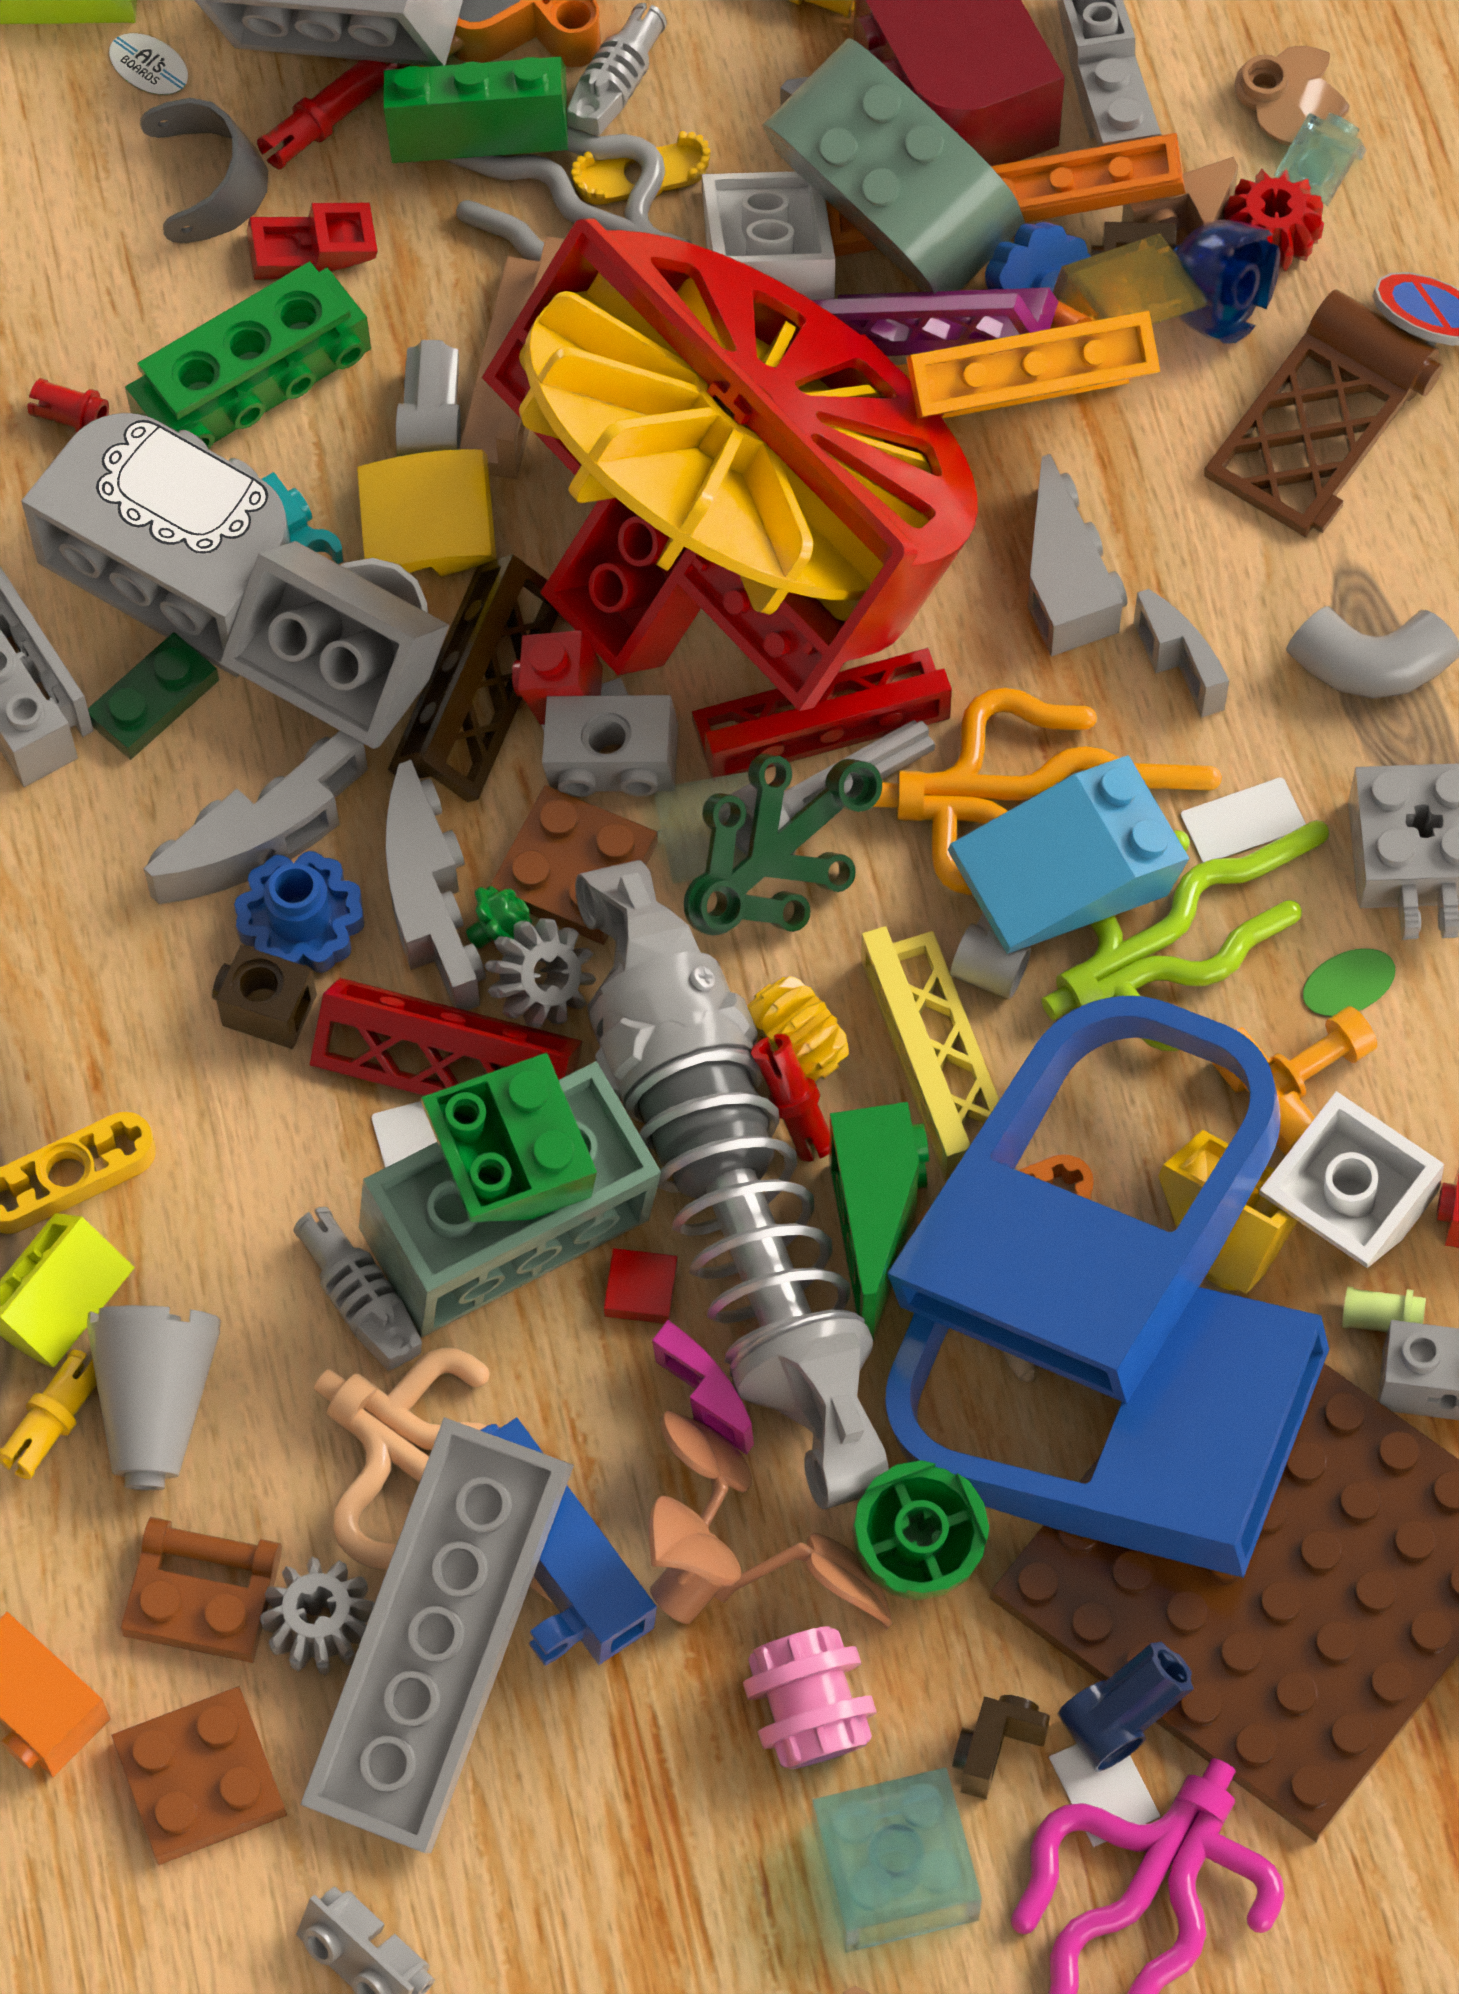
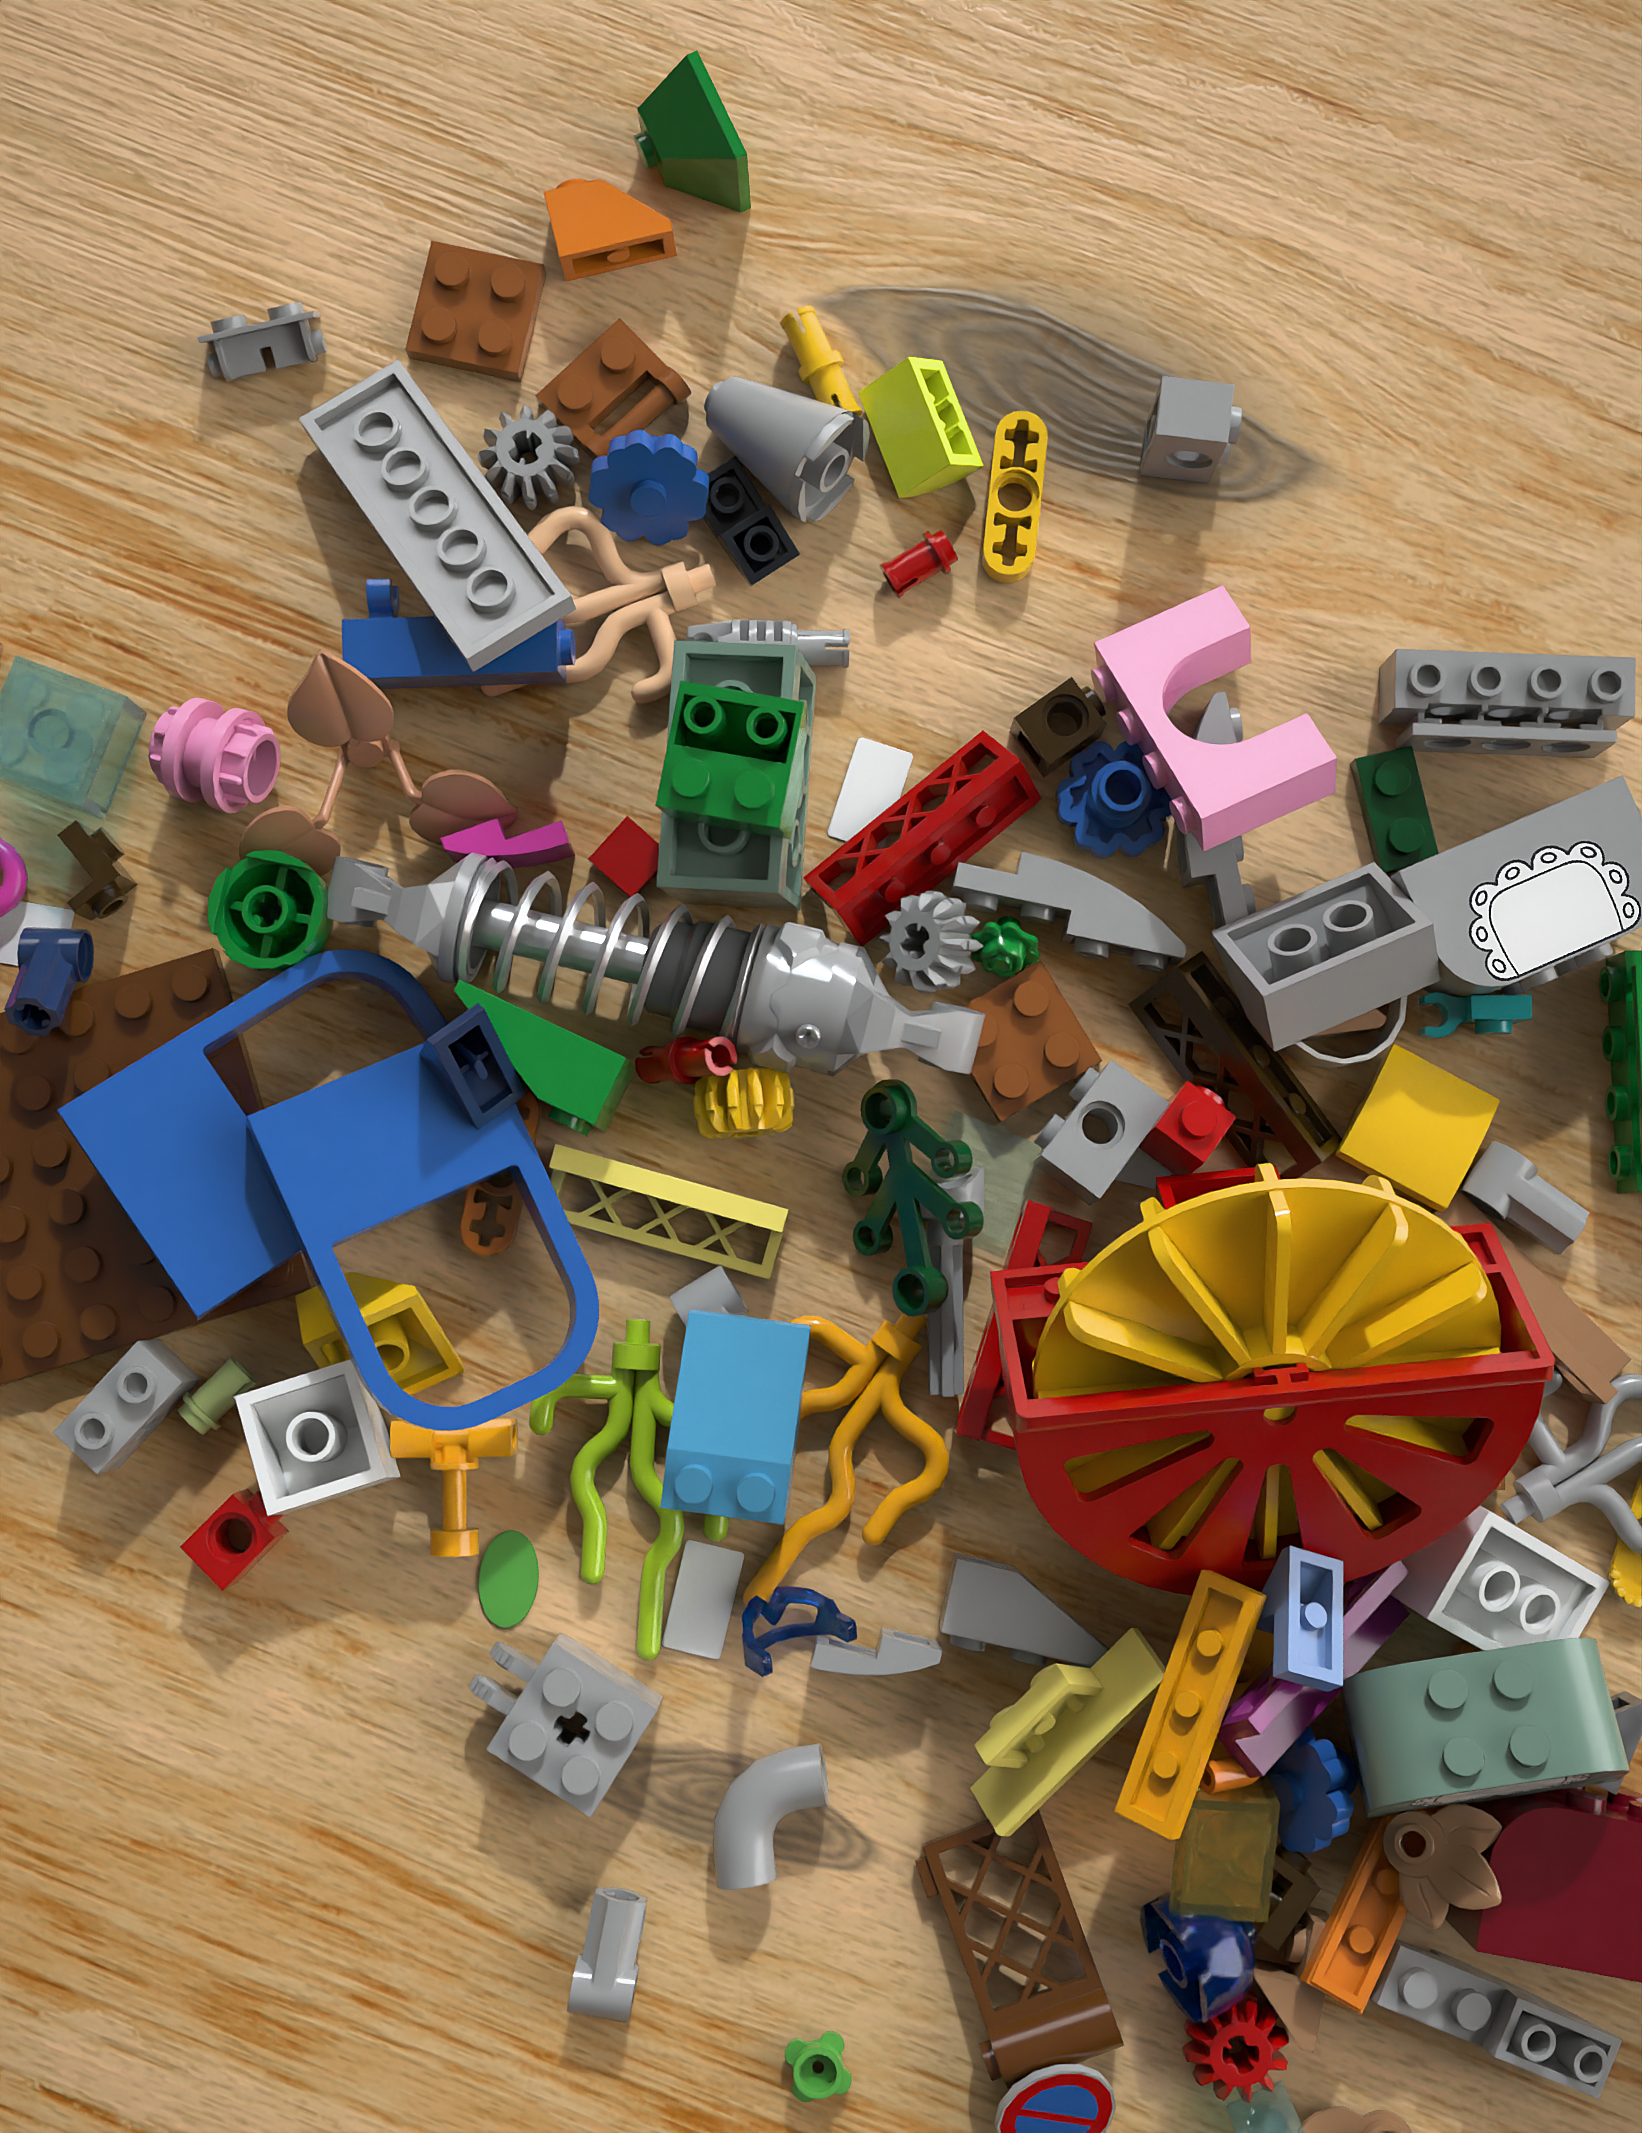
camera: 125 degrees right, 20 degrees up
none -> dark blue slope [419,1003,527,1130]
none -> blue plant [588,430,709,546]
none -> black slope [703,456,800,587]
none -> clear blue helmet [742,1586,858,1677]
none -> red pin [880,530,958,598]
none -> light yellow bracket [970,1628,1166,1837]
none -> bright pink arch [1090,585,1337,852]
none -> medium blue slope [1256,1546,1343,1692]
none -> medium nougat plate [1383,1804,1503,1929]

